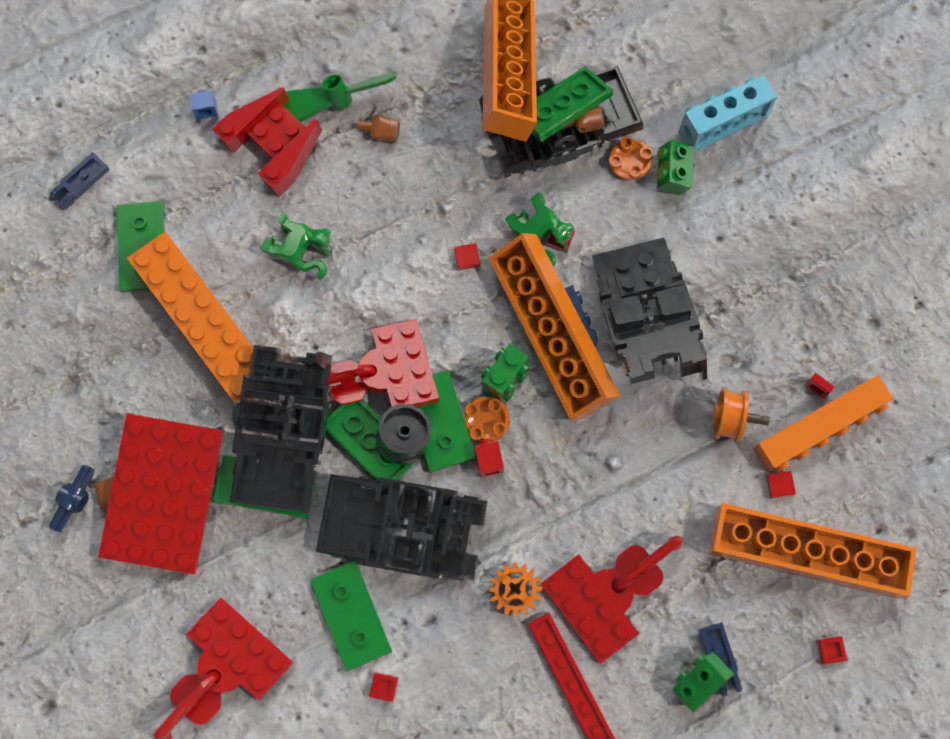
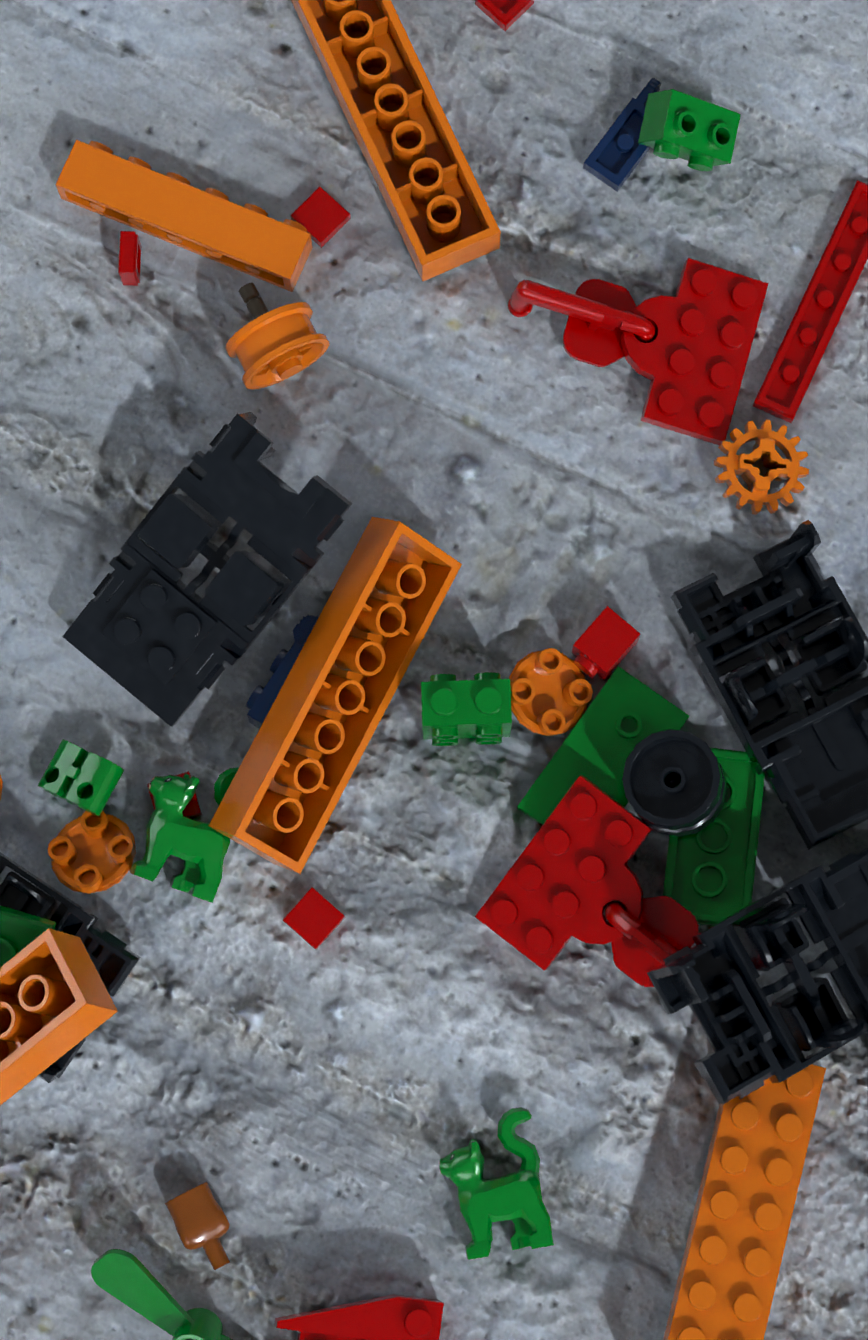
camera: 125 degrees left, 5 degrees up
none -> green piece [38,739,124,817]
none -> orange dish [47,811,136,894]

